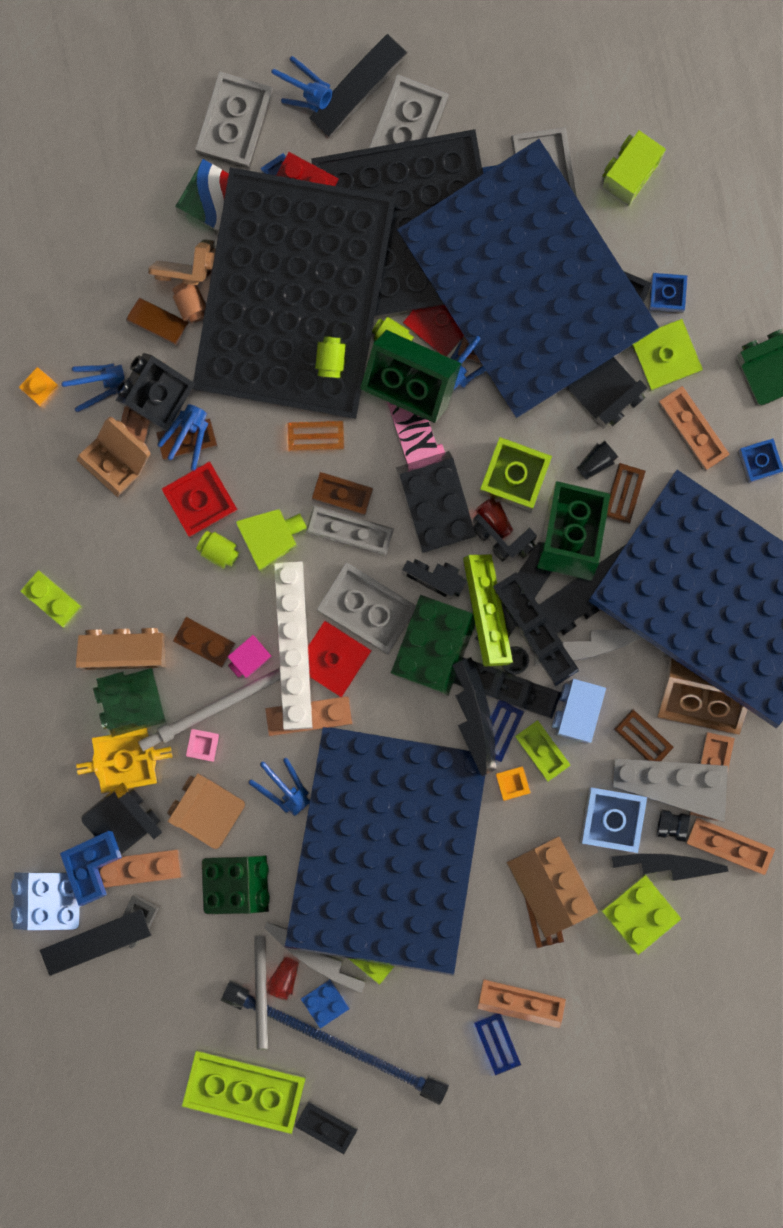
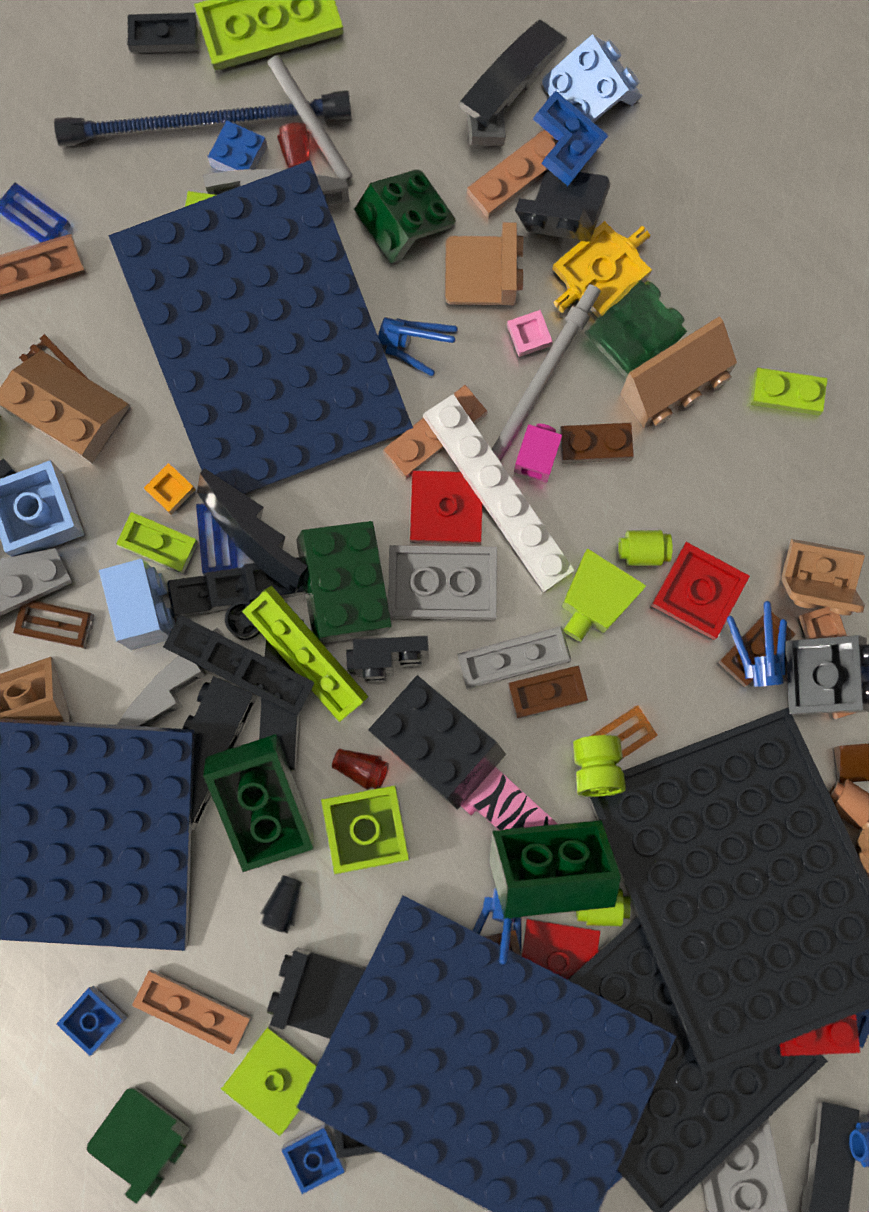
camera: 155 degrees right, 5 degrees down
lime brick [315,337,346,378] -> none
black bracket [473,514,537,564] -> none
reddish brown tile [607,463,646,524] -> none
none -> lime wheel [573,735,626,797]

